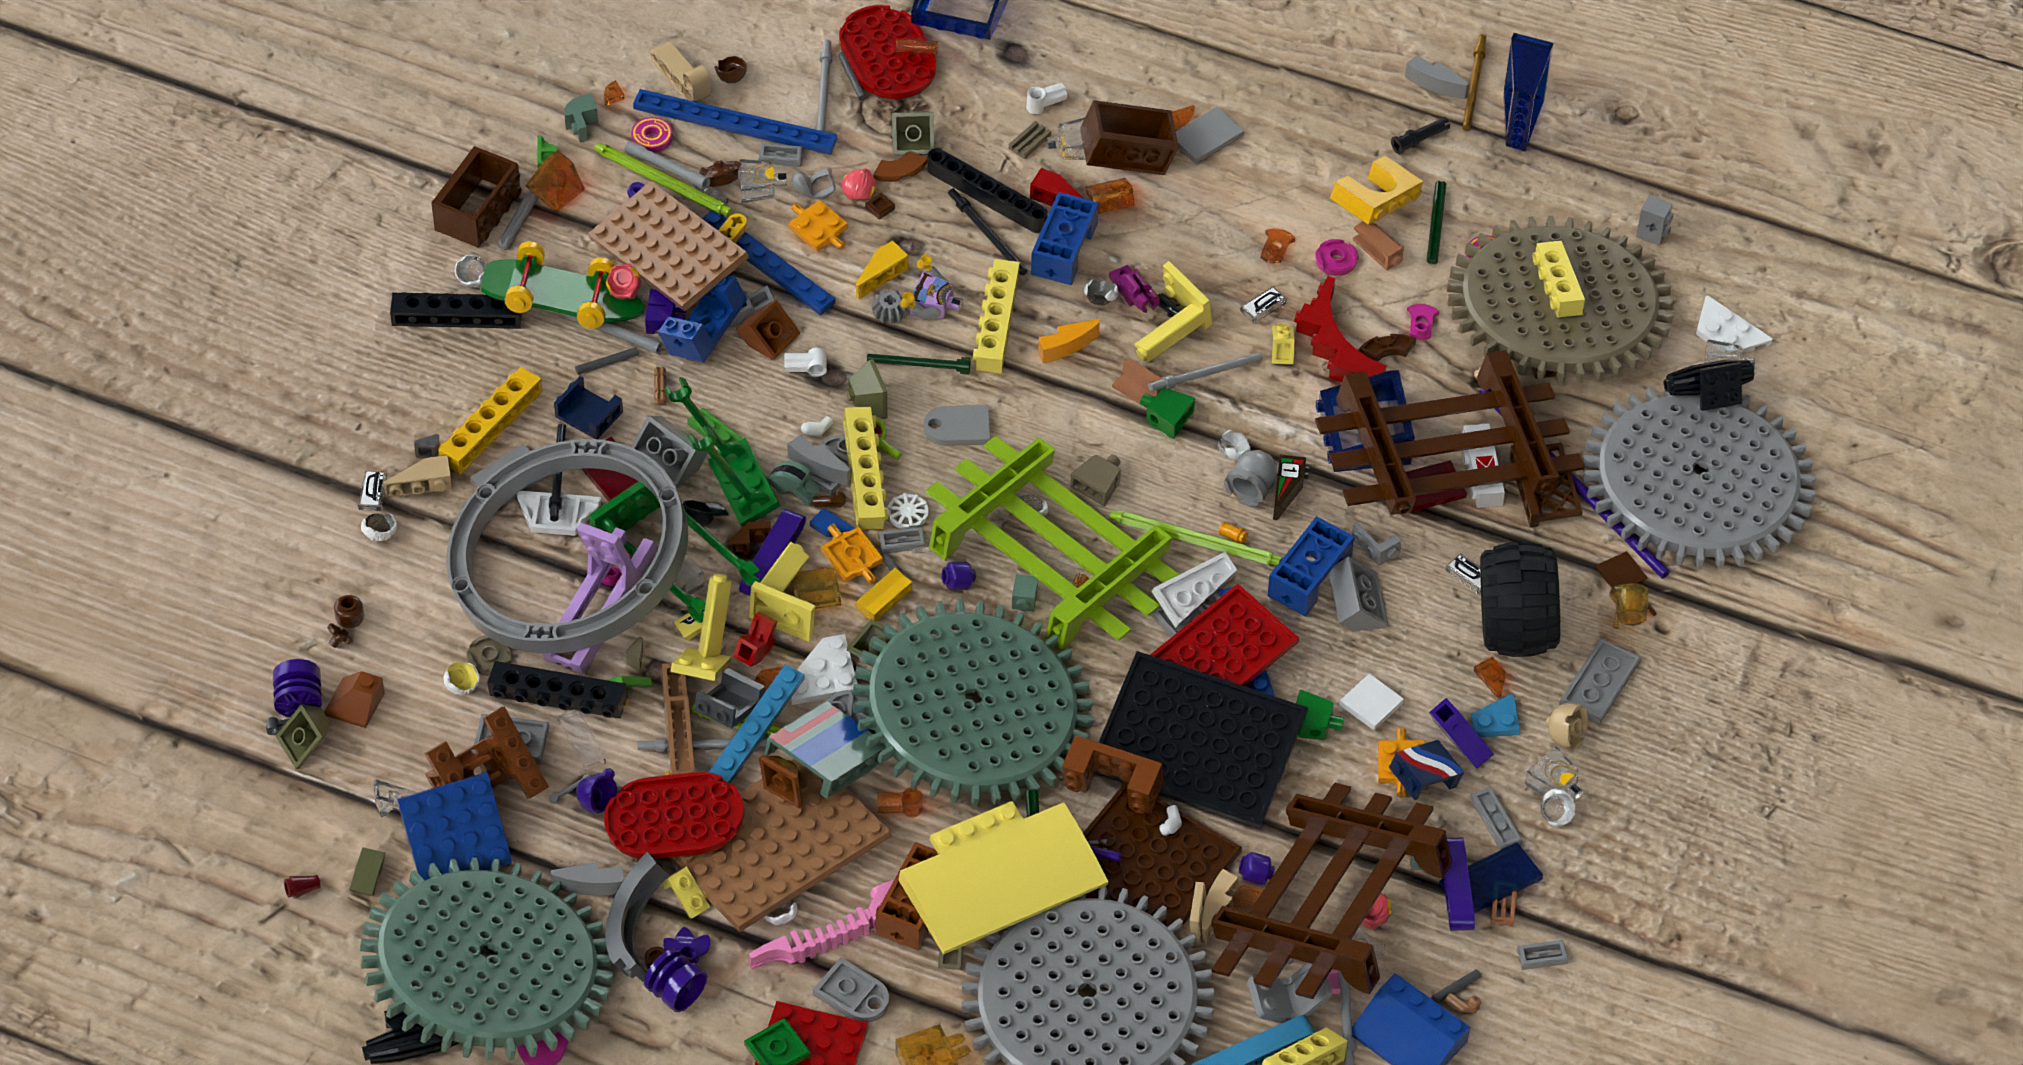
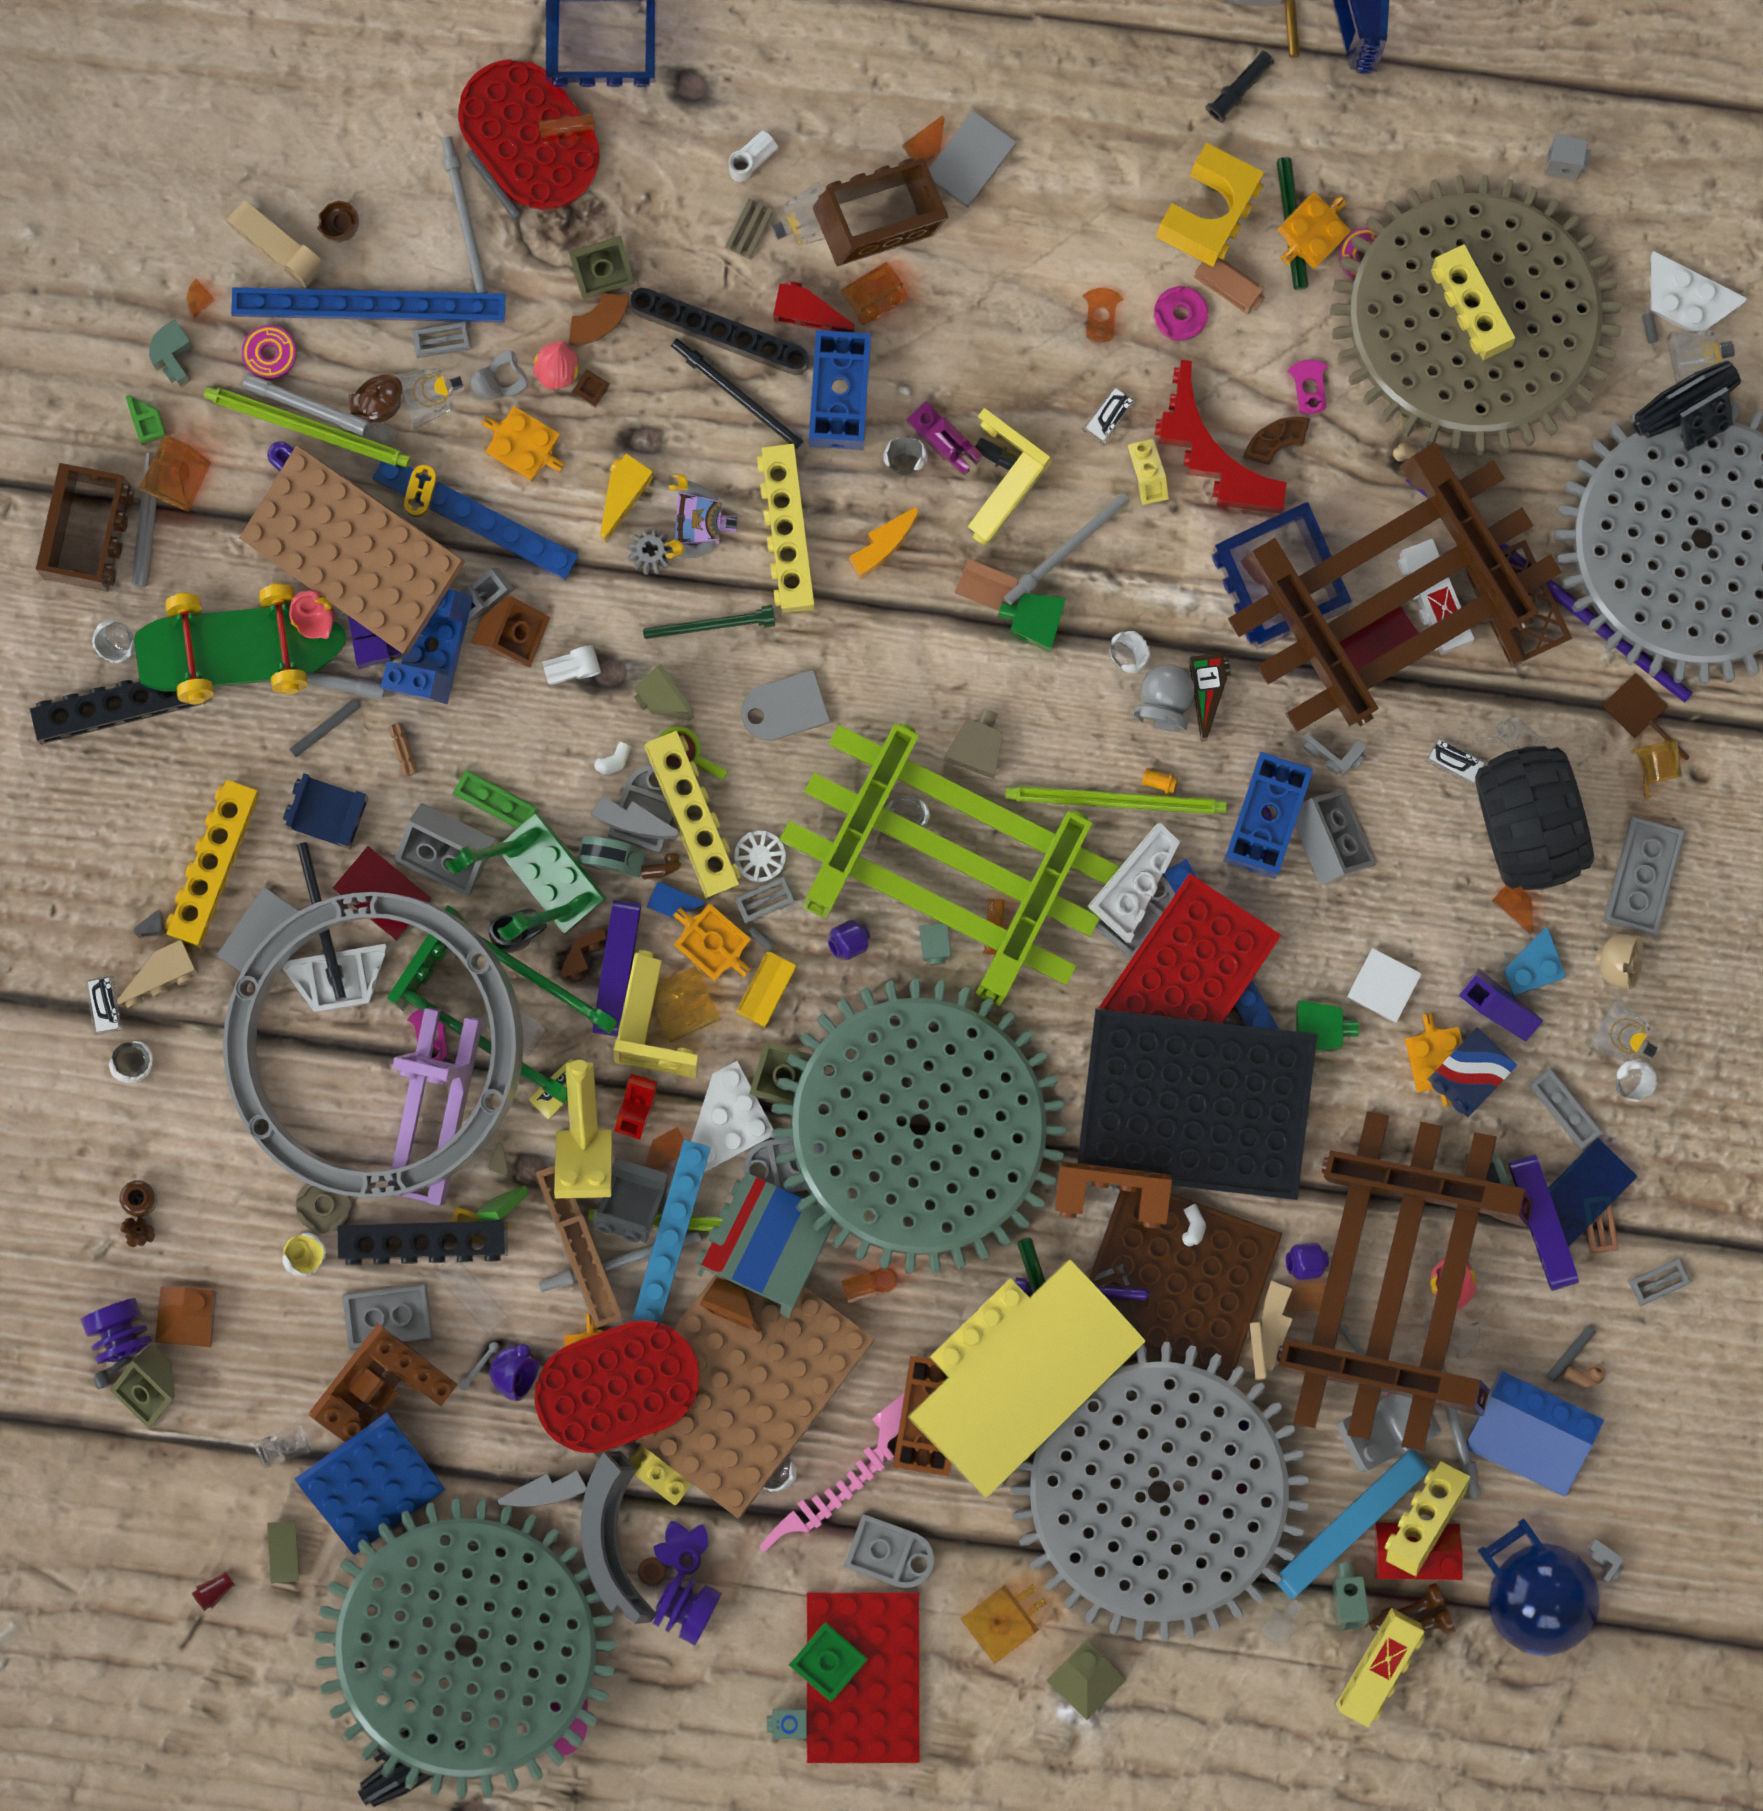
camera: 15 degrees left, 30 degrees up
none -> light orange plate [1277,191,1351,269]
none -> light grey piece [1642,306,1659,350]

